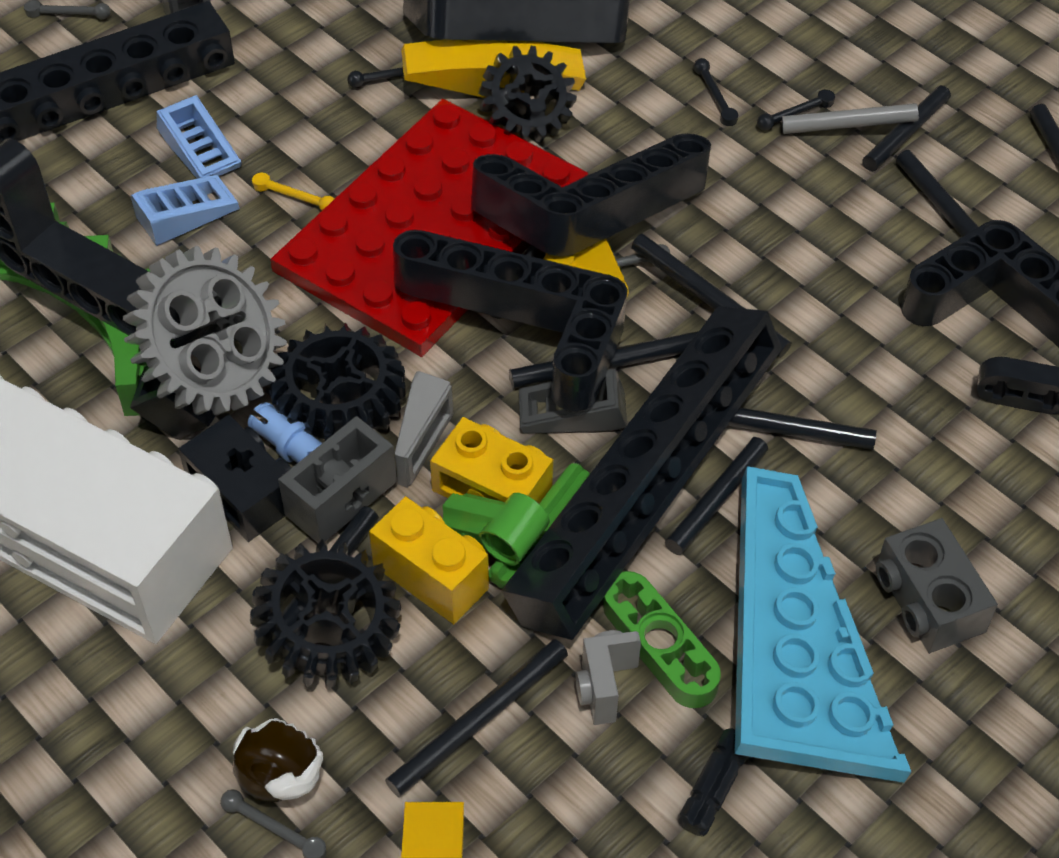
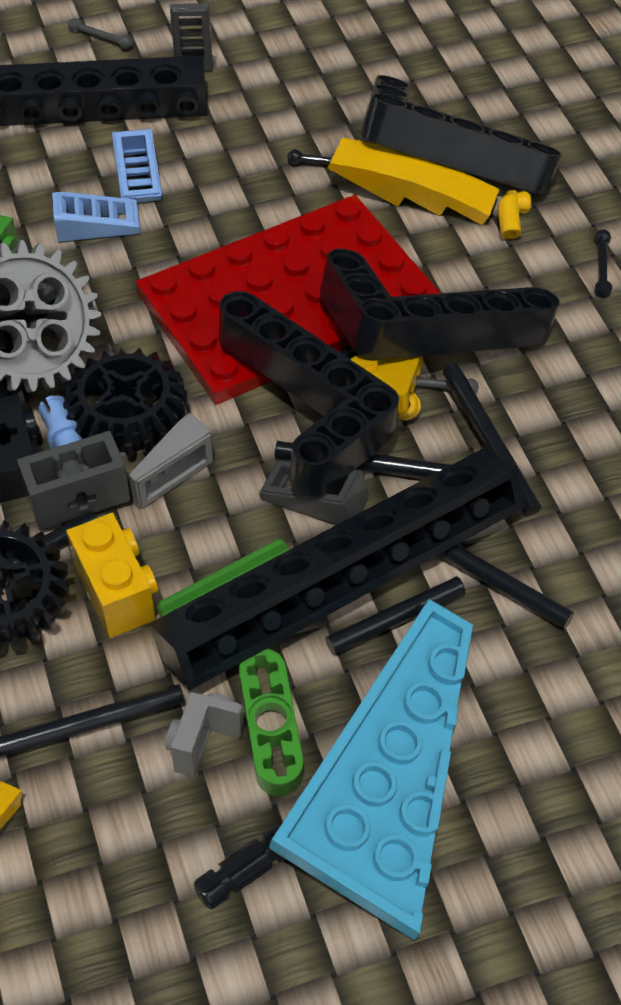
camera: 25 degrees right, 0 degrees up
yellow hinge [252,172,335,211] -> none
yellow brick [430,417,553,503] -> none
bright green piece [442,493,550,566] -> none
black gear [478,45,577,143] -> none
dark grey brick [876,518,998,654] -> none
none -> yellow arm [498,189,531,239]

